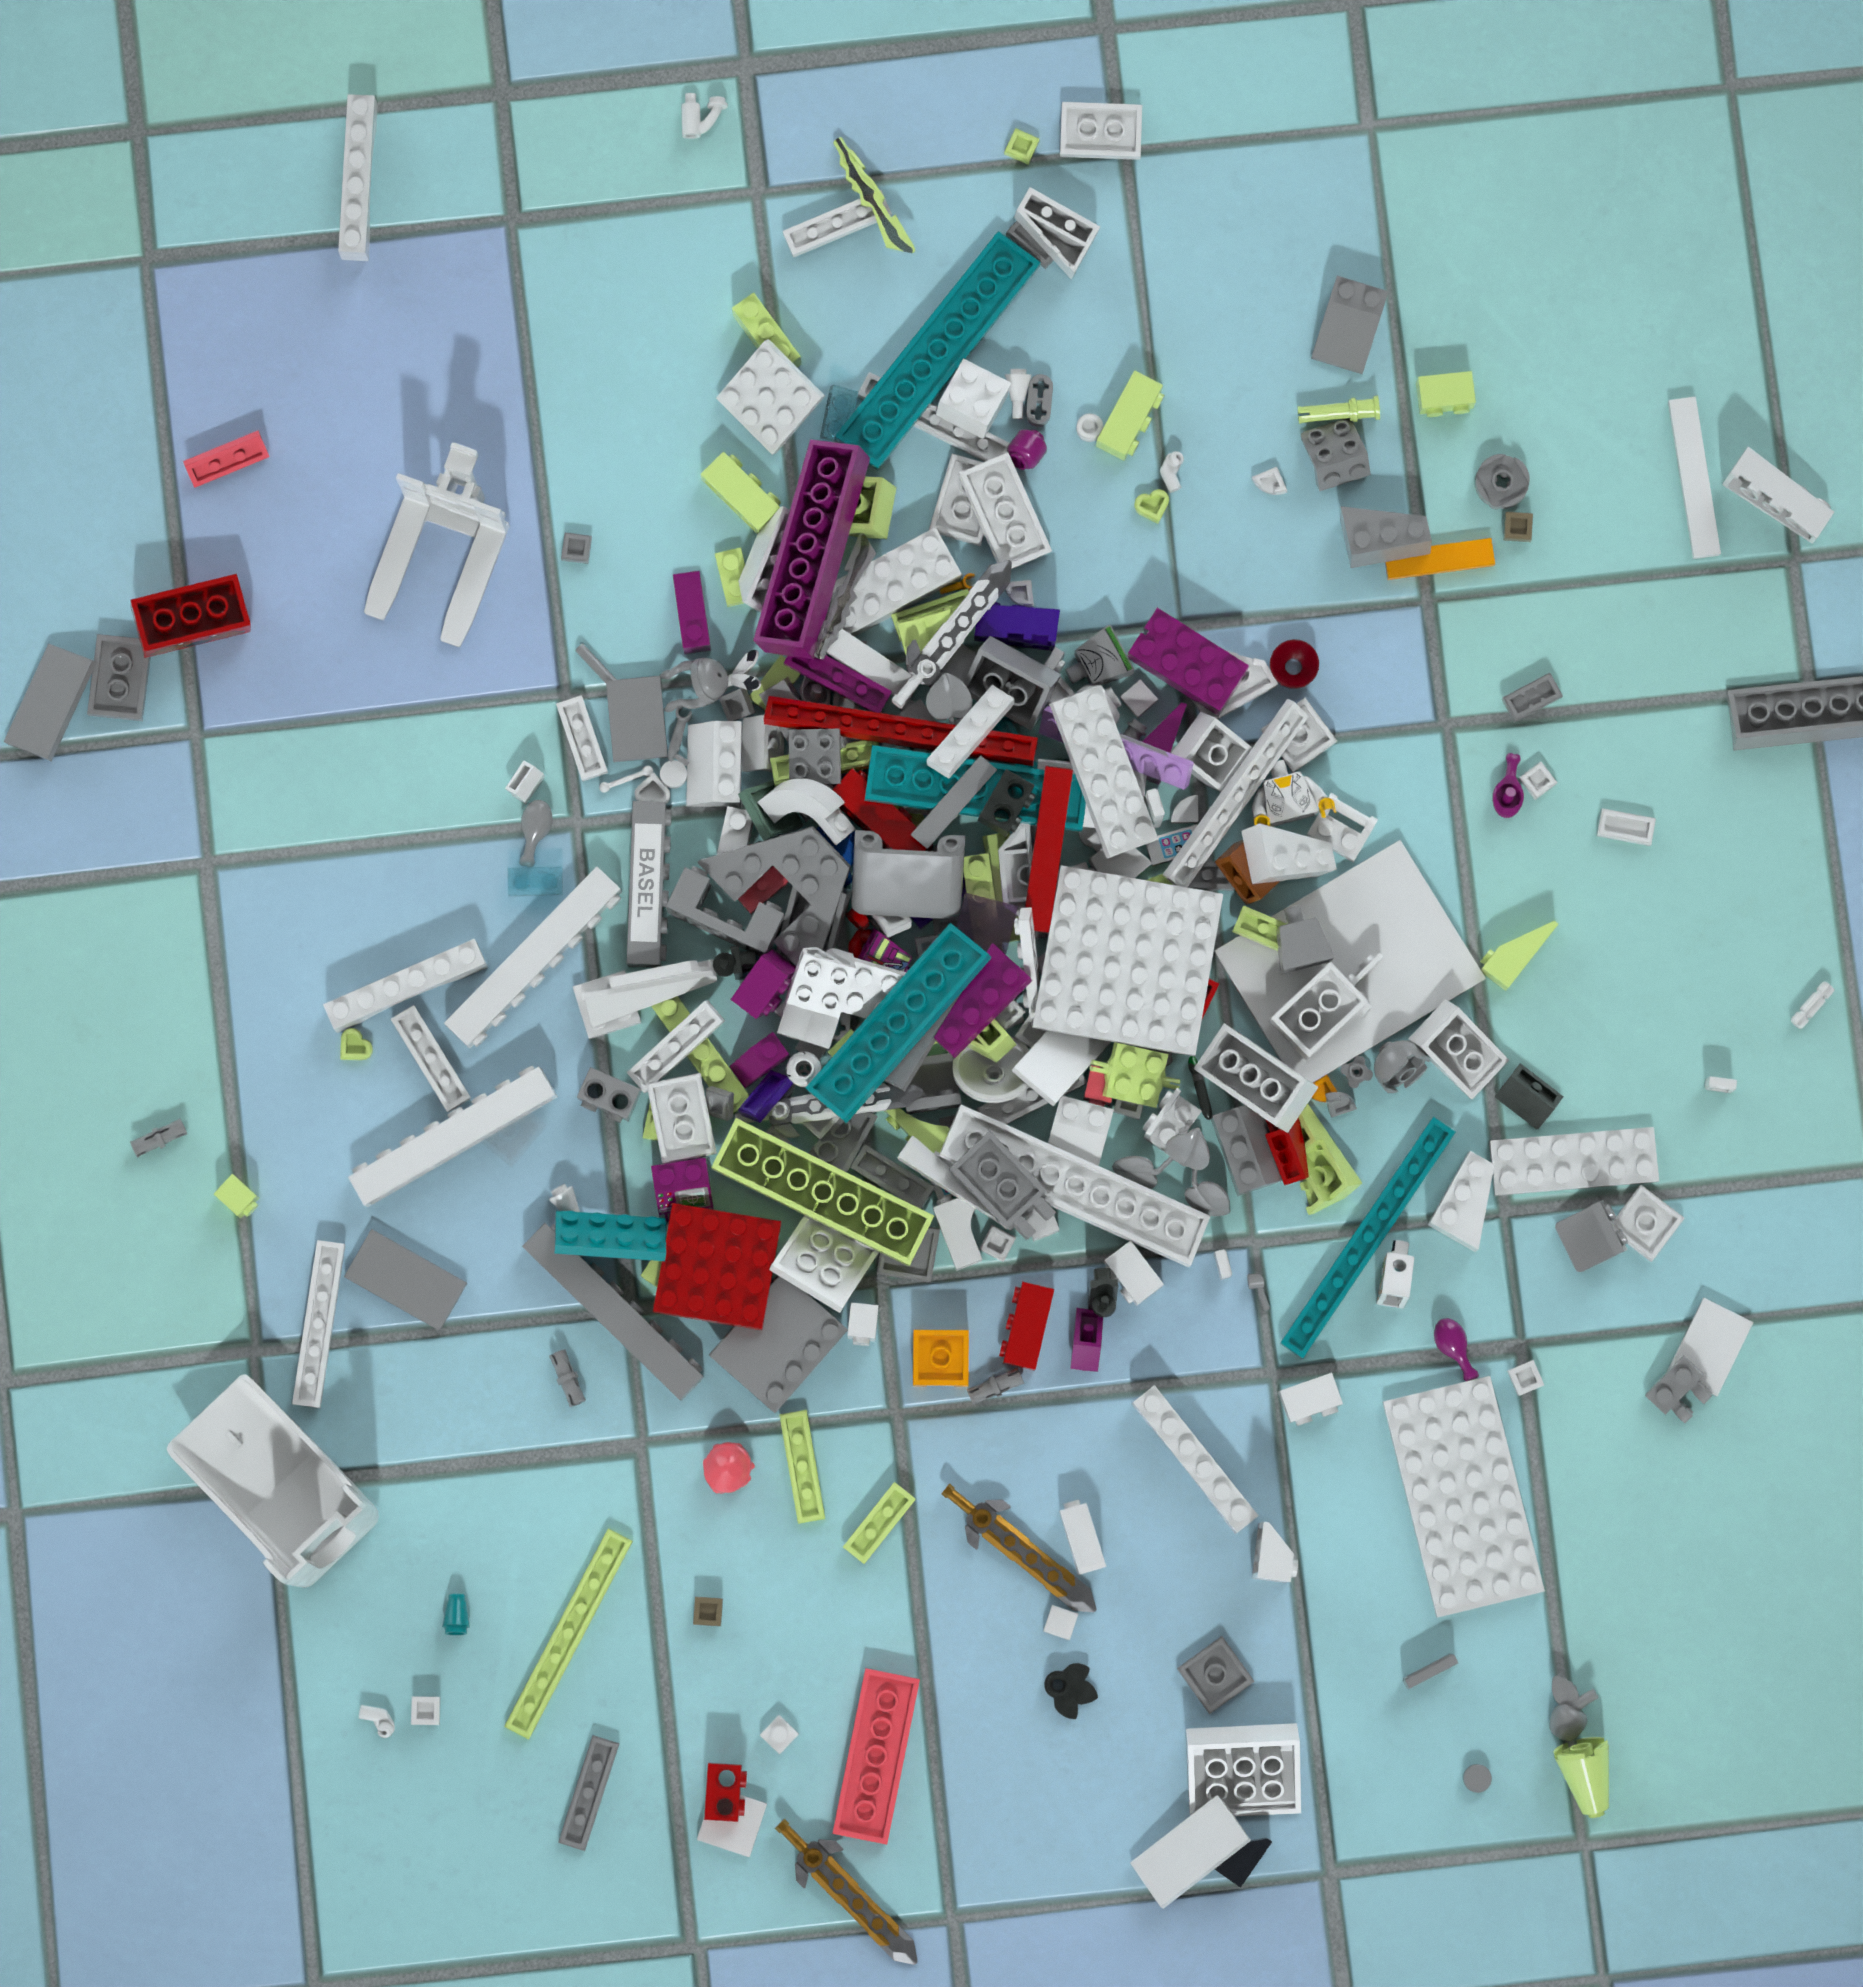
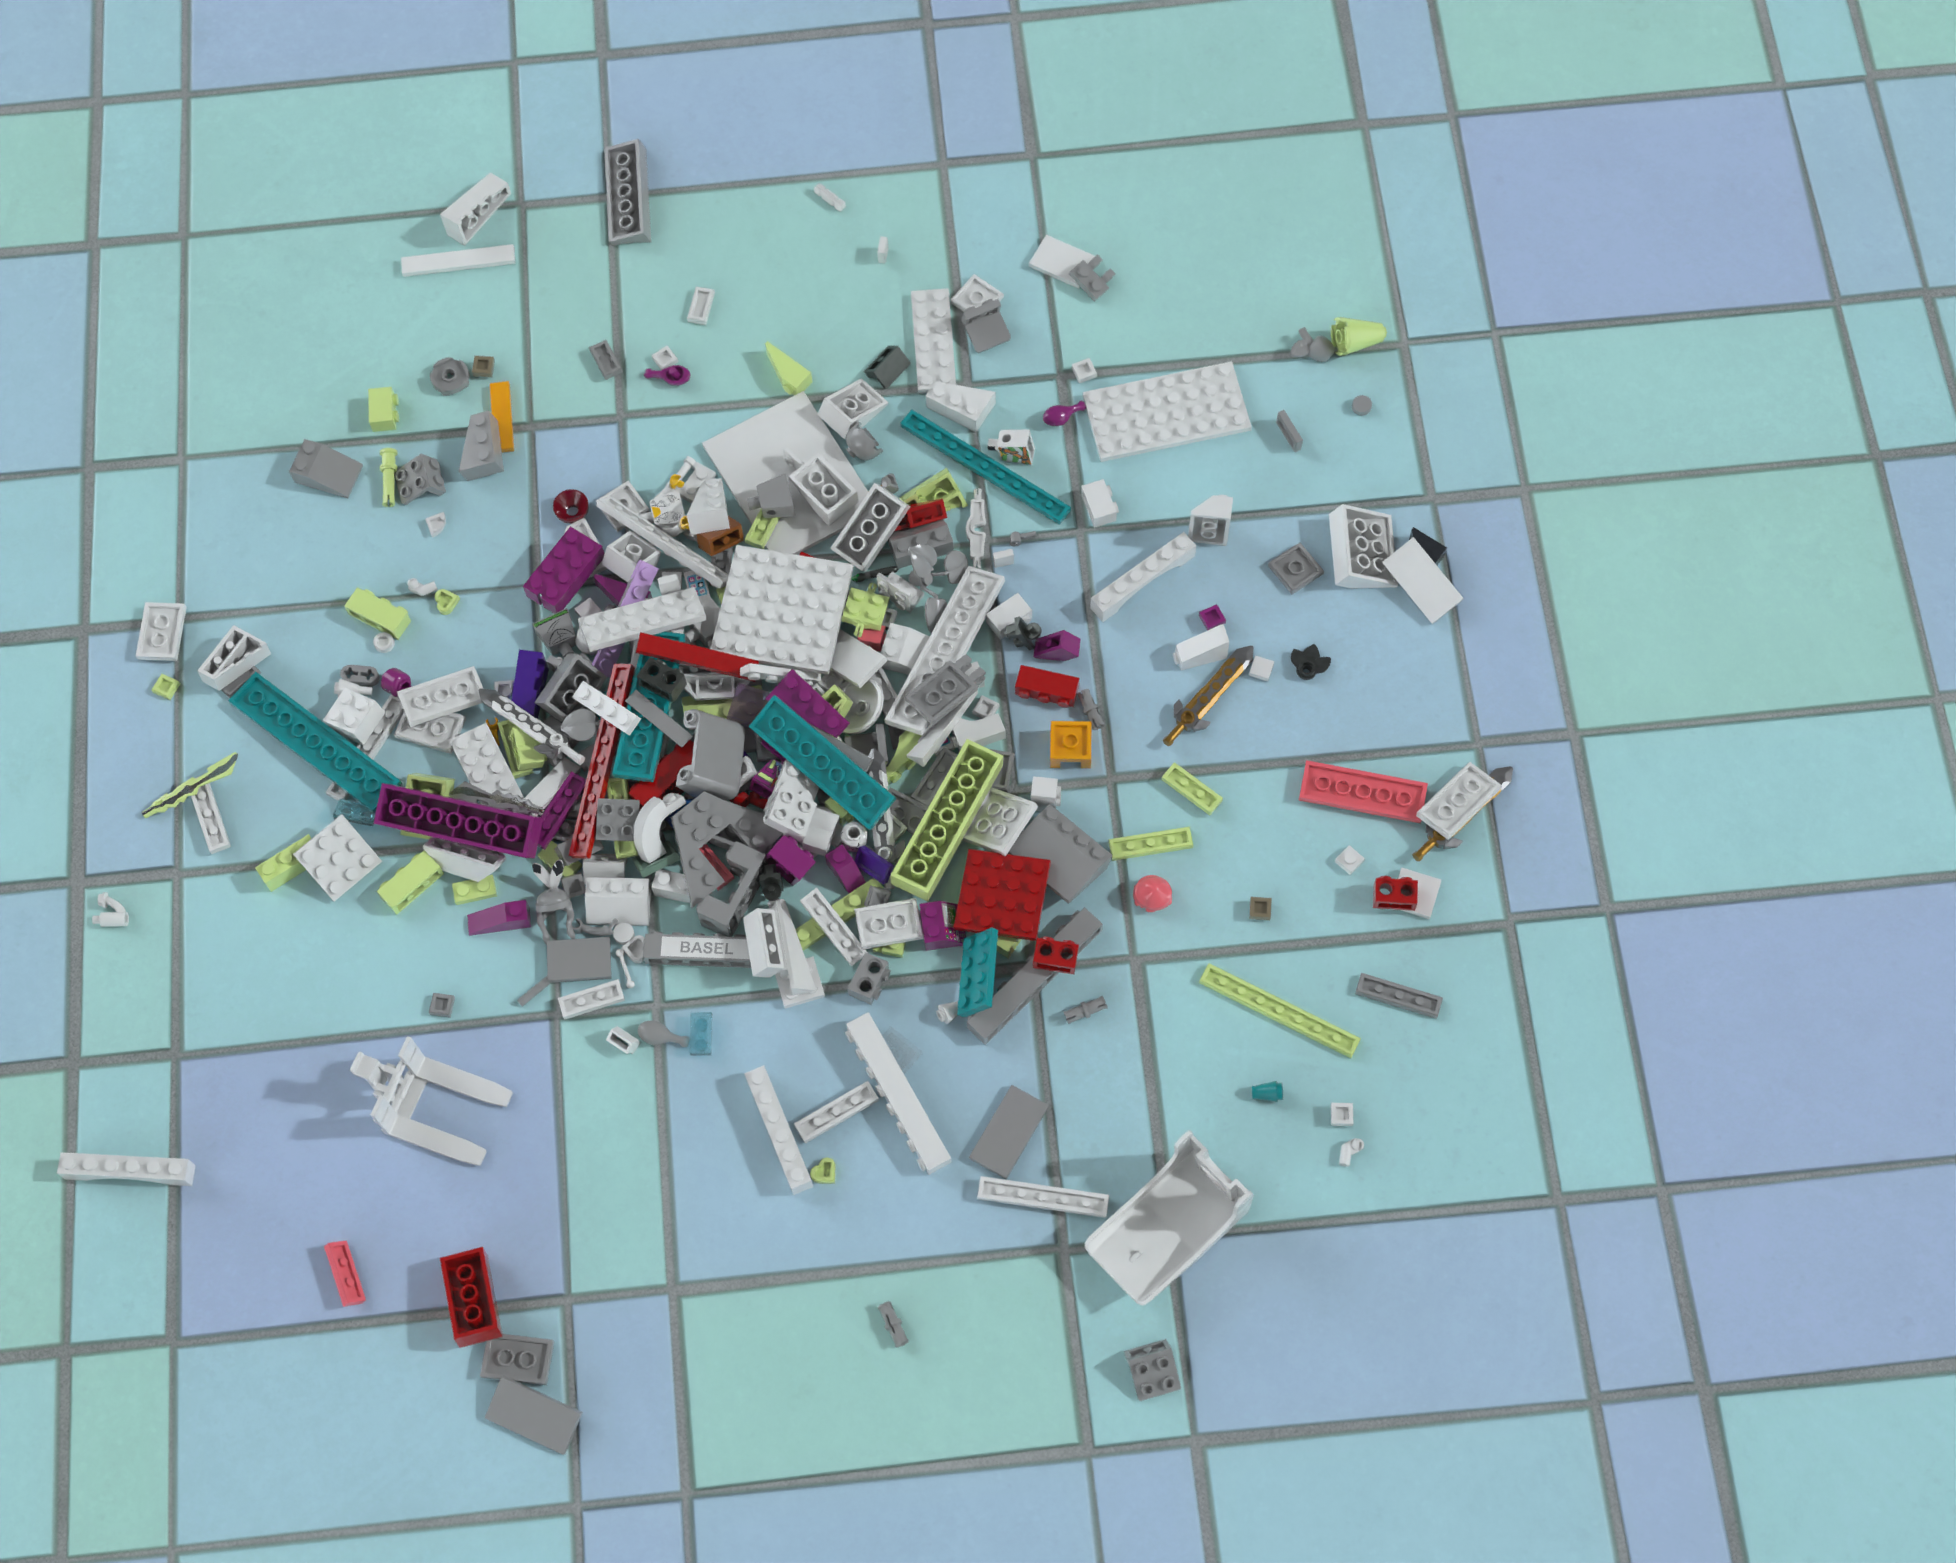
camera: 85 degrees left, 15 degrees down
yellowish green brick [214,1174,259,1218] -> none
white brick [444,867,622,1049] -> none
light grey plate [1340,1056,1373,1088] -> none
none -> white brick [743,908,785,978]
none -> white piece [966,488,986,569]
none -> red brick [1033,936,1079,975]
none -> light grey bracket [1124,1339,1181,1401]
none -> magenta plate [1199,604,1226,631]
none -> white tile [1416,762,1502,840]

